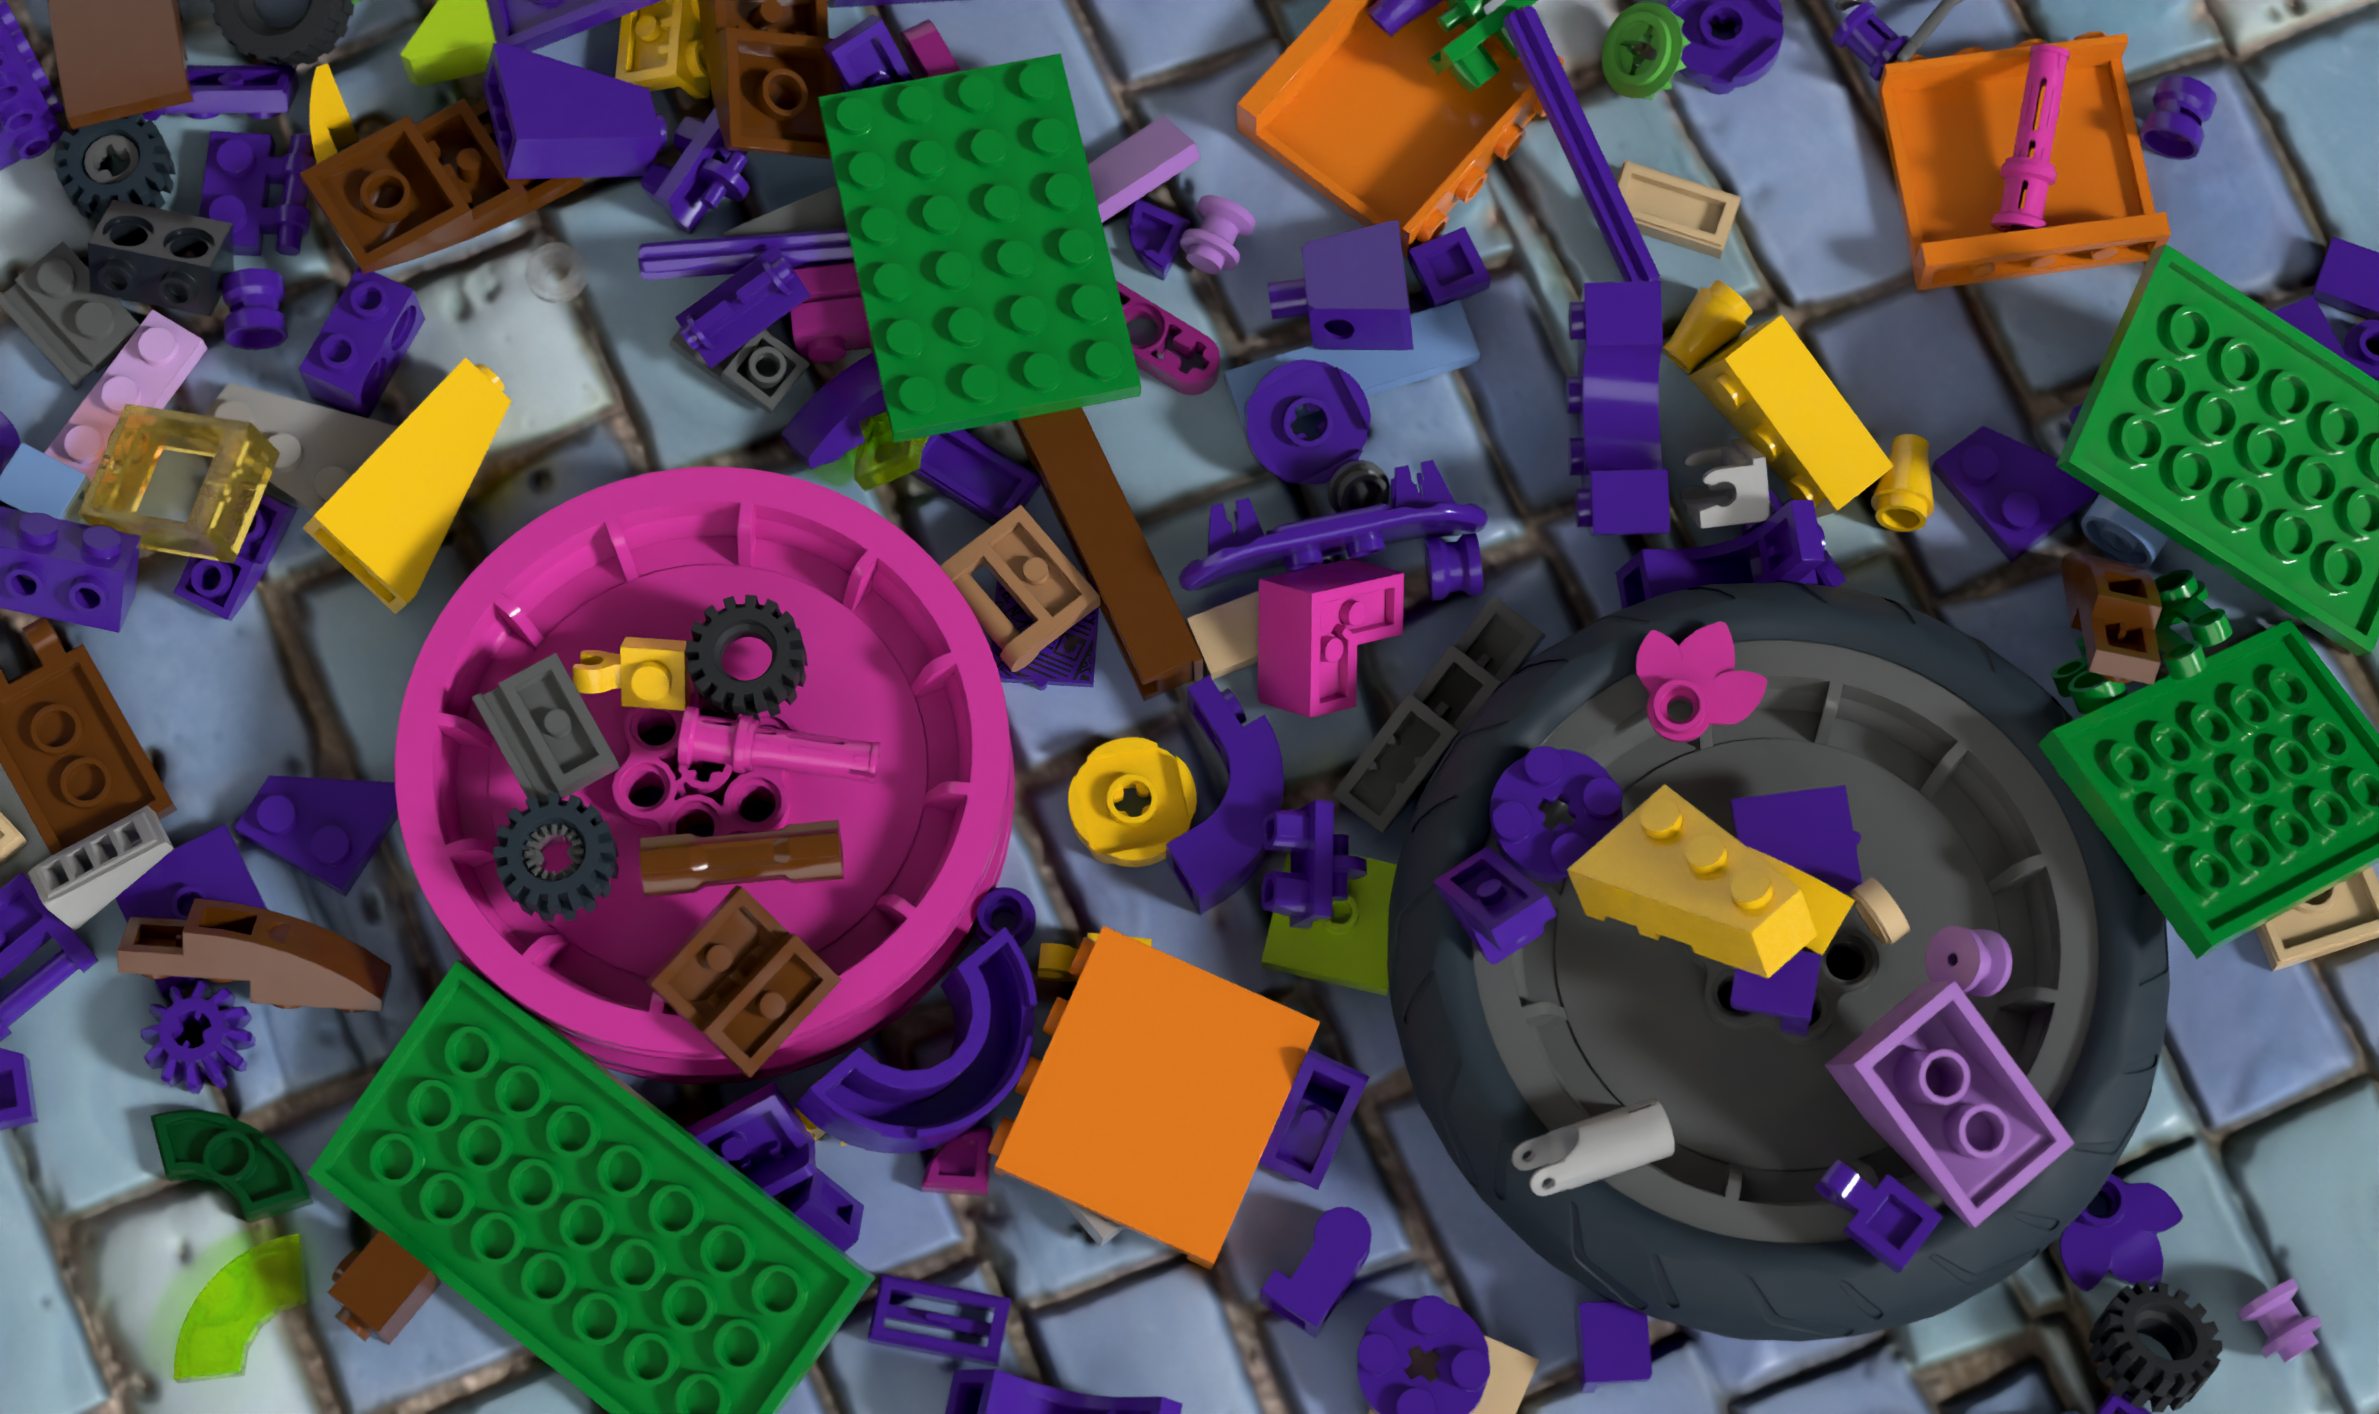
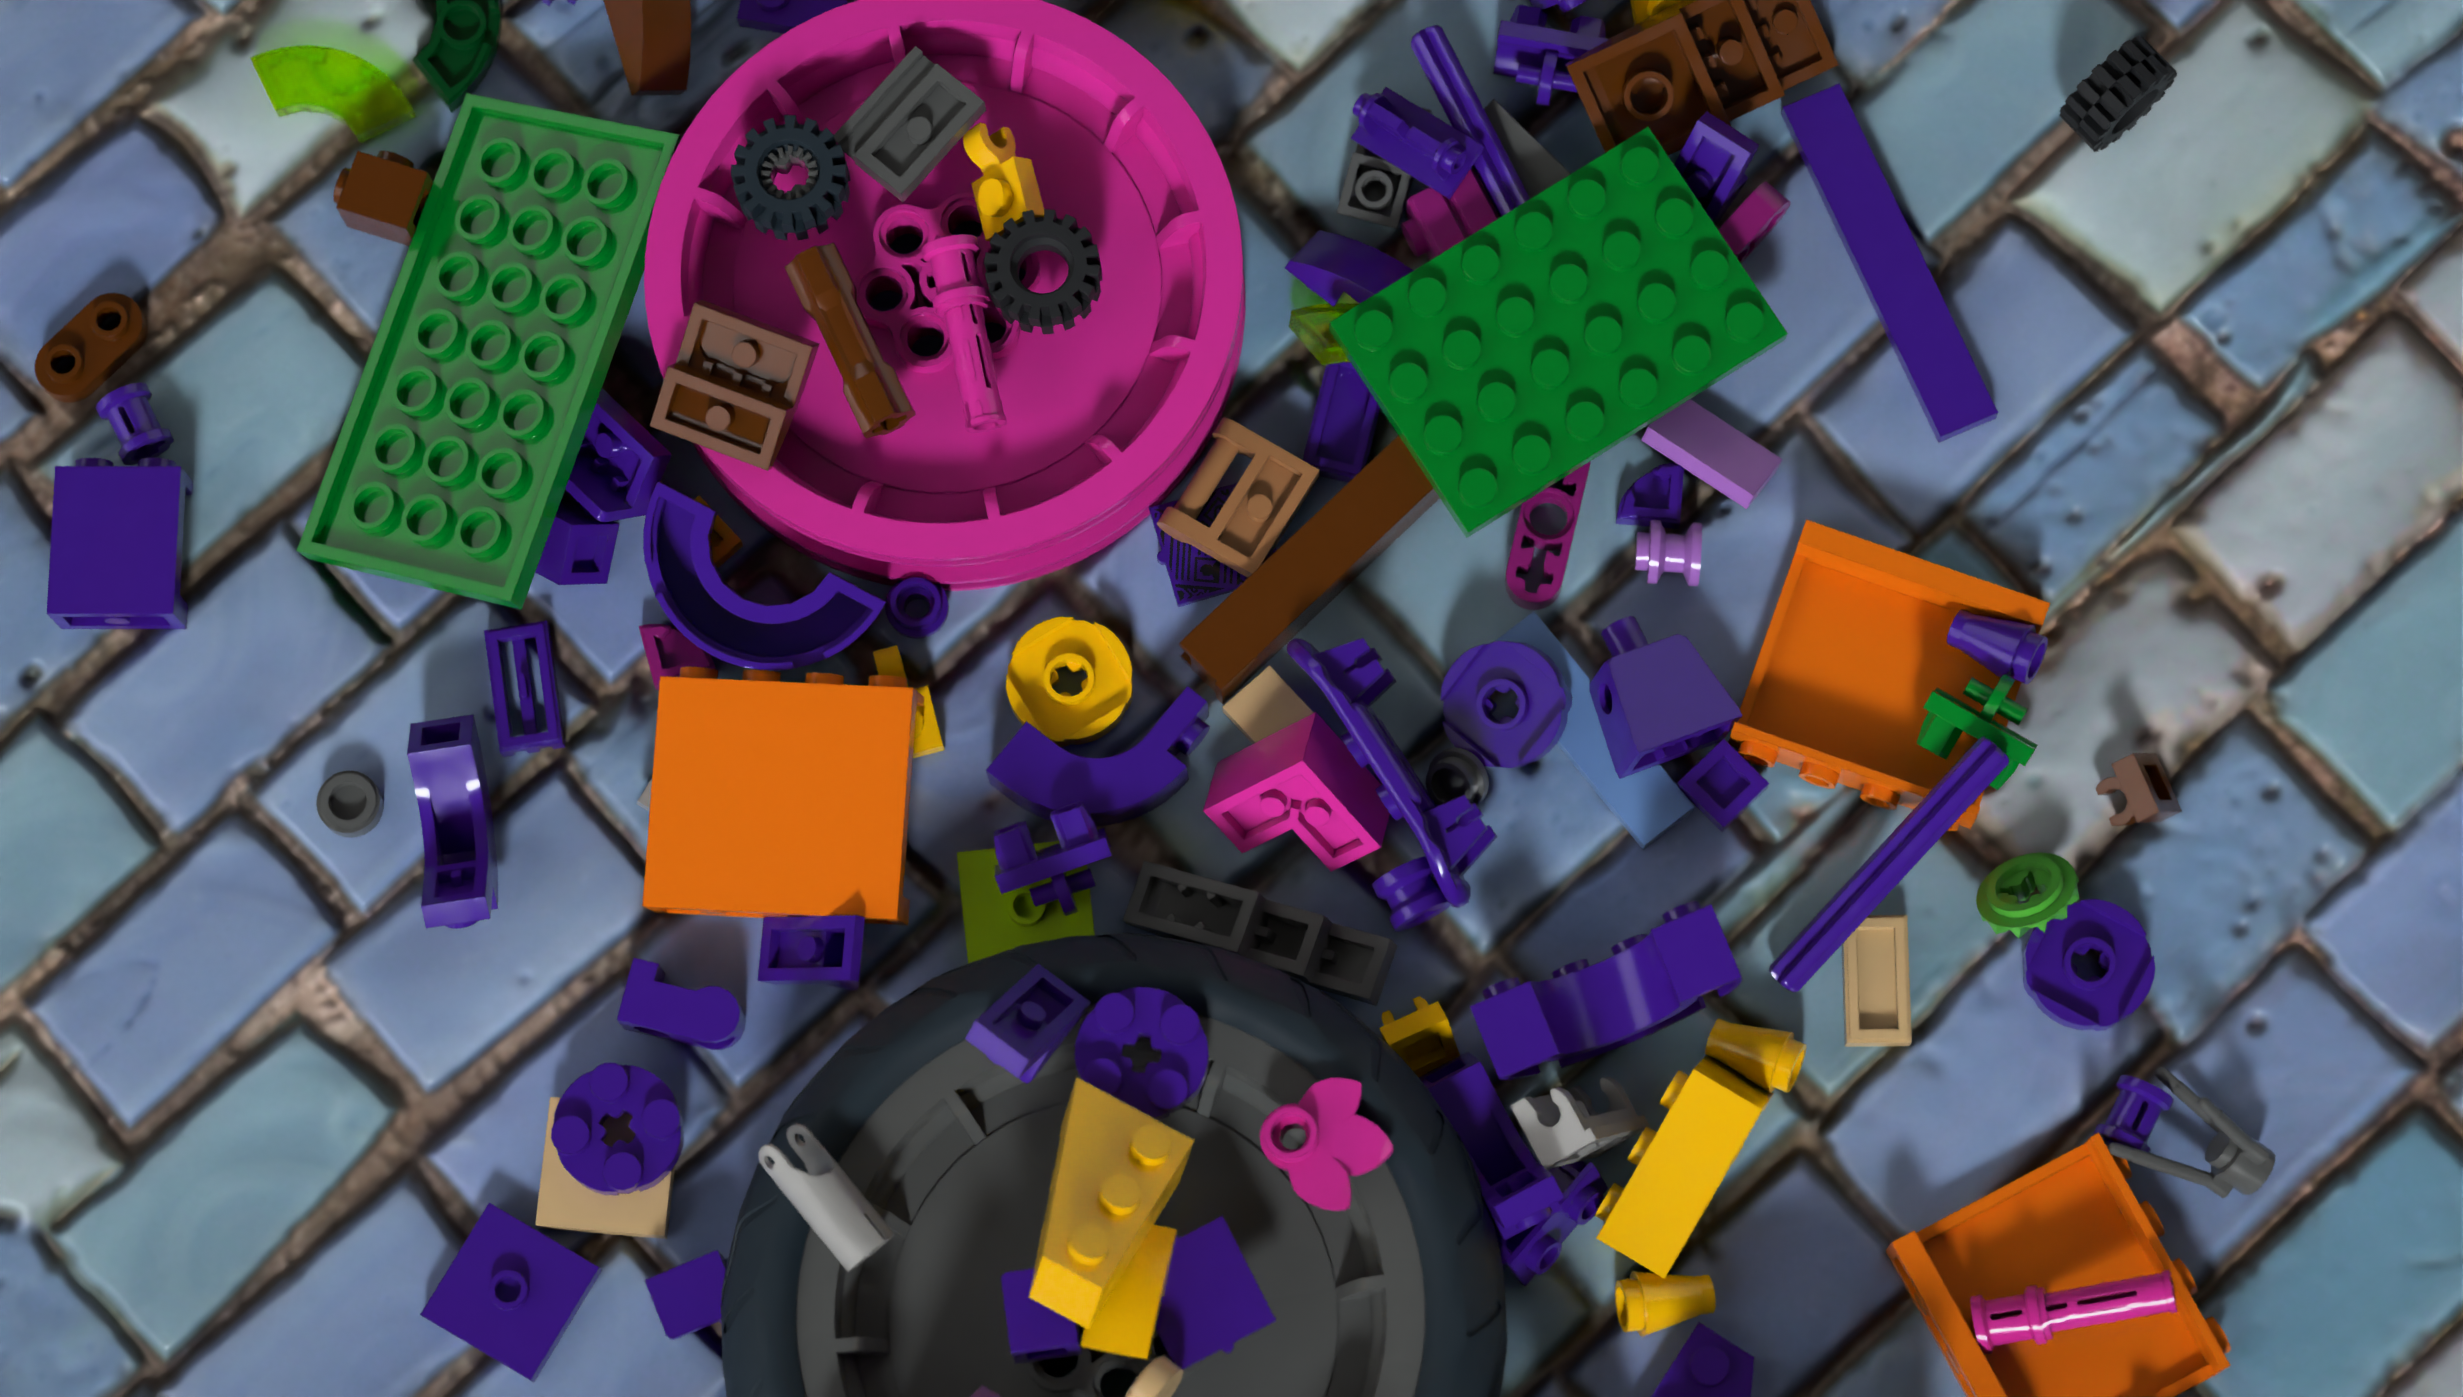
camera: 75 degrees right, 5 degrees up
none -> yellow tile [1379,996,1460,1078]

